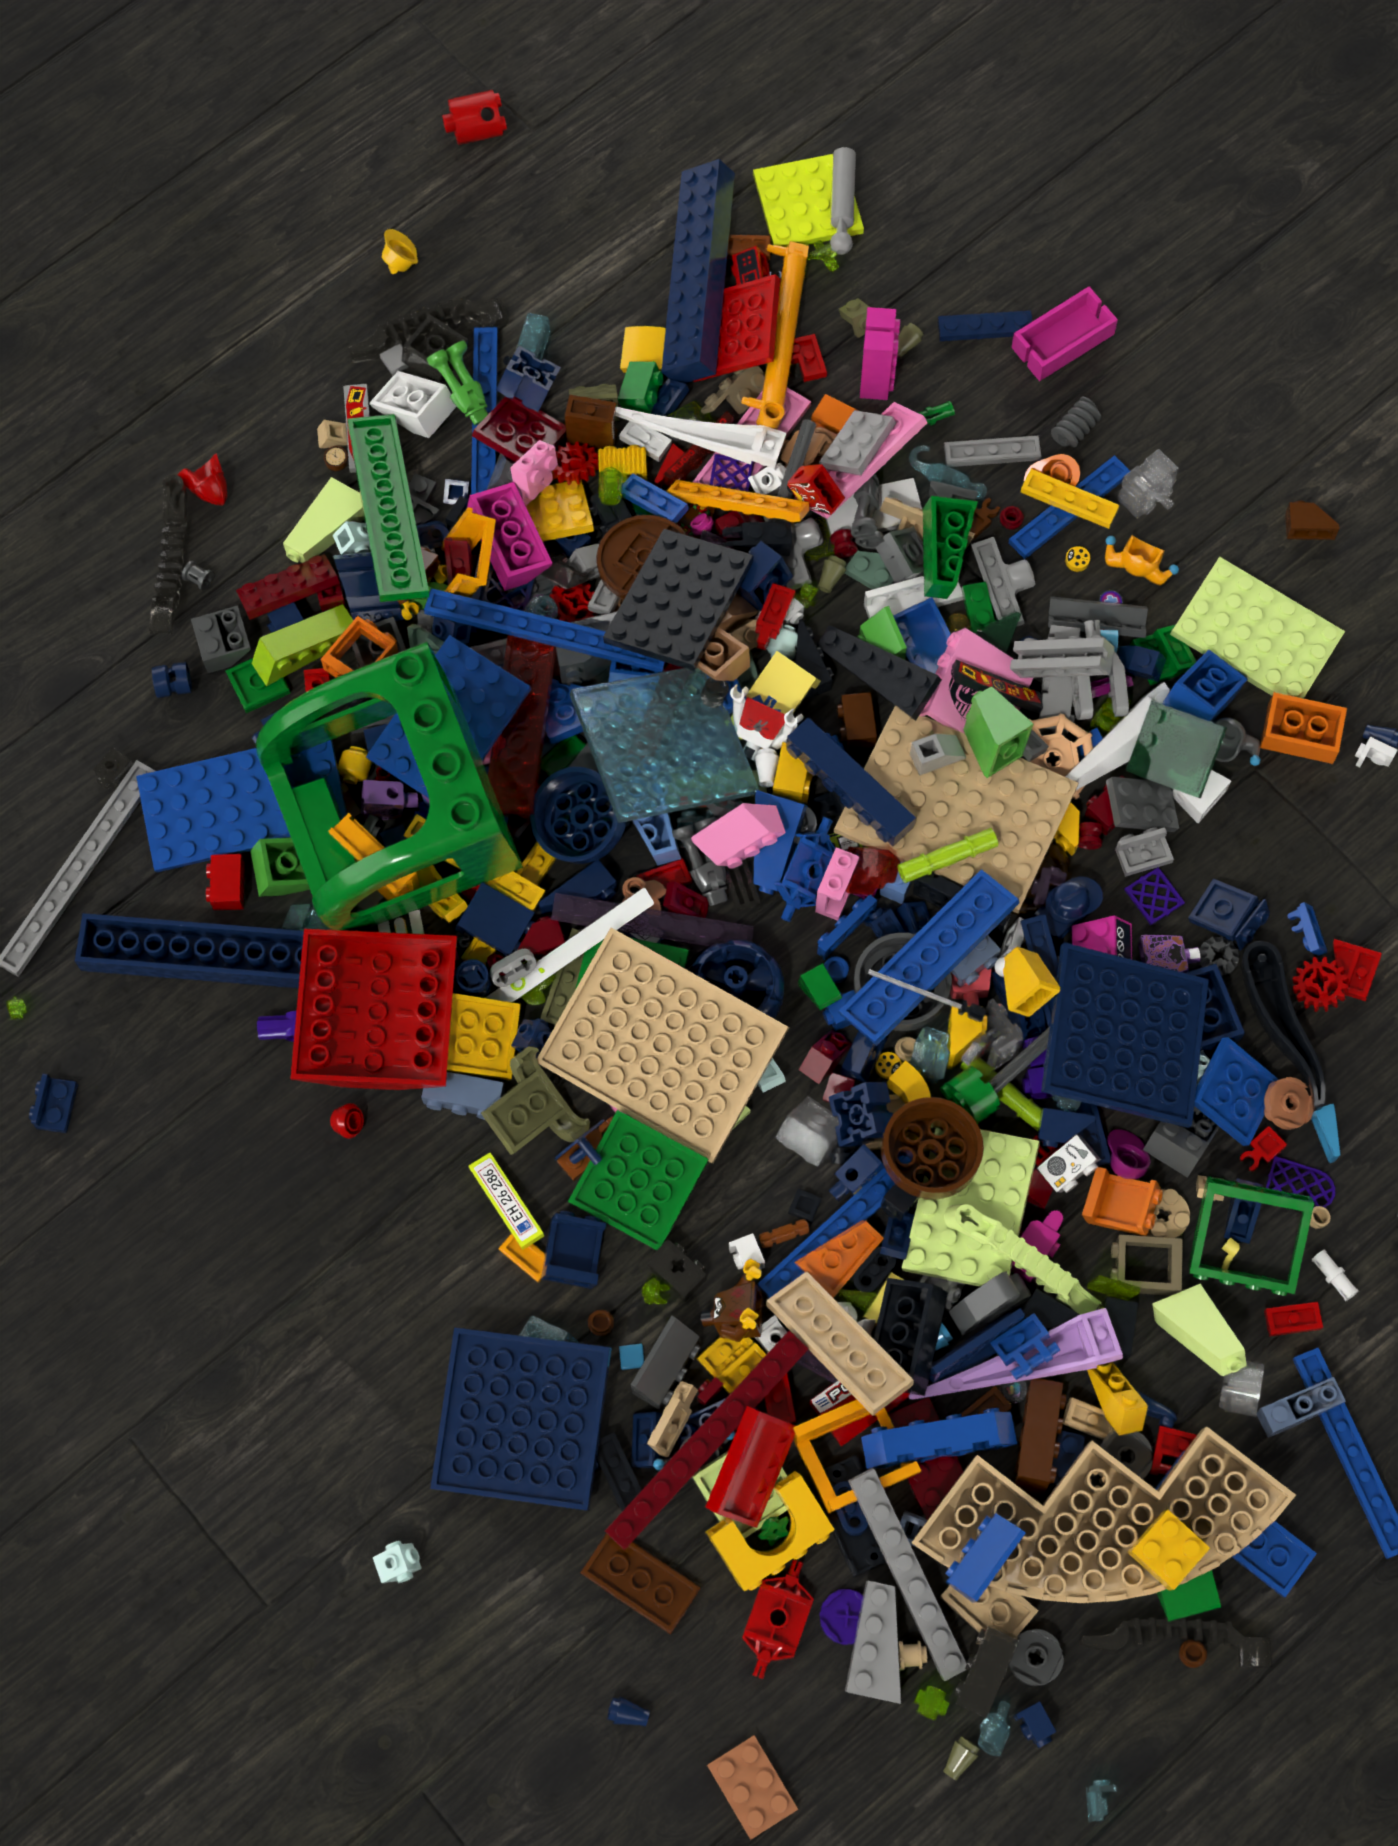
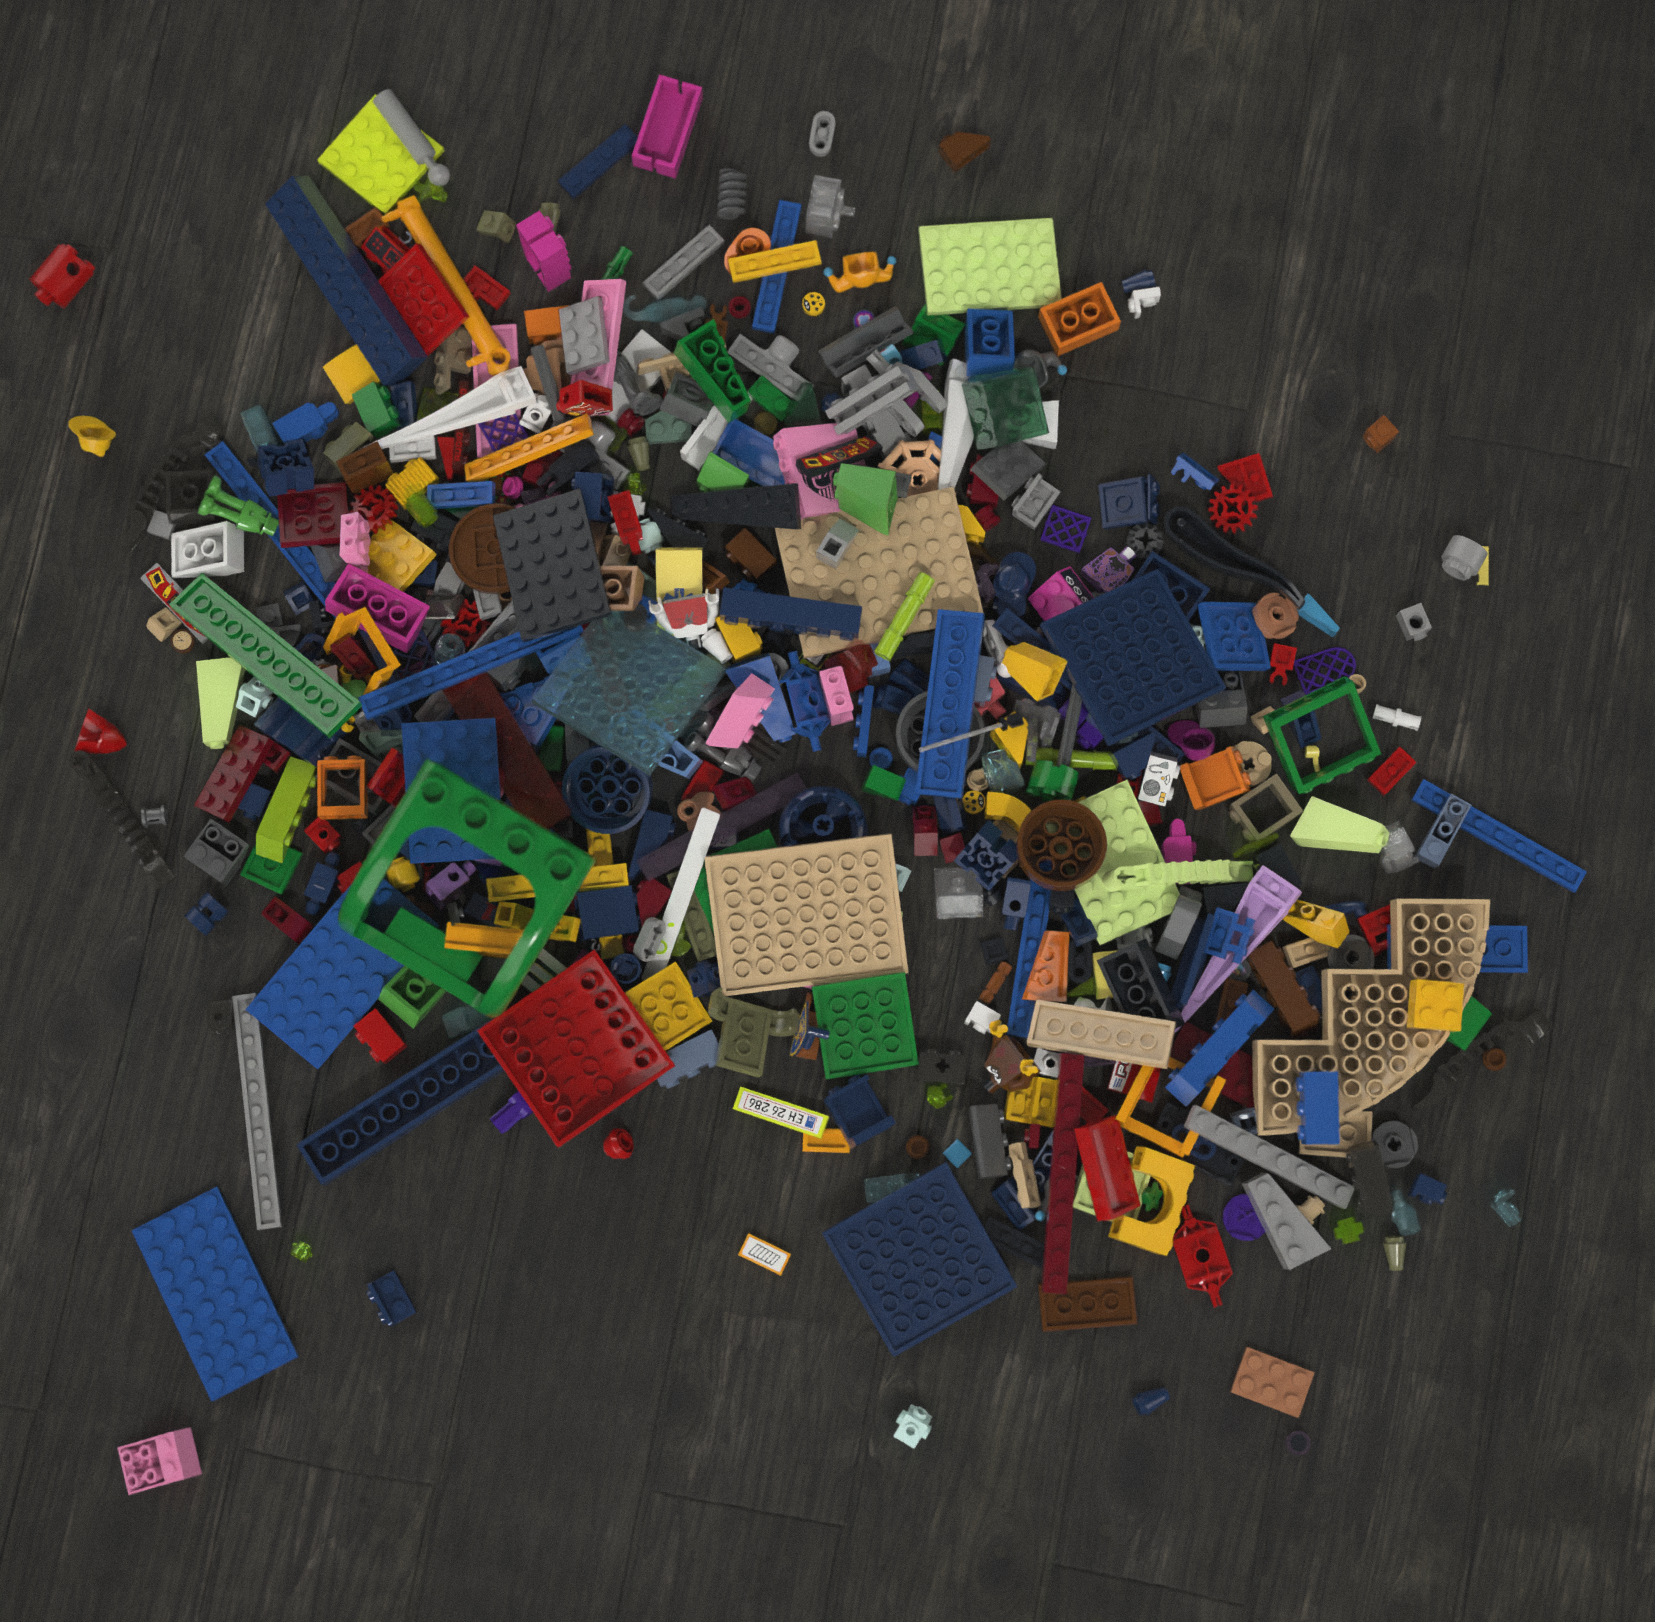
camera: 40 degrees left, 10 degrees up
none -> dark red slope [261,896,313,944]
none -> blue hinge [272,402,339,445]
none -> dark orange plate [702,561,730,594]
none -> white tile [738,1233,791,1276]
none -> light grey plate [809,111,835,157]

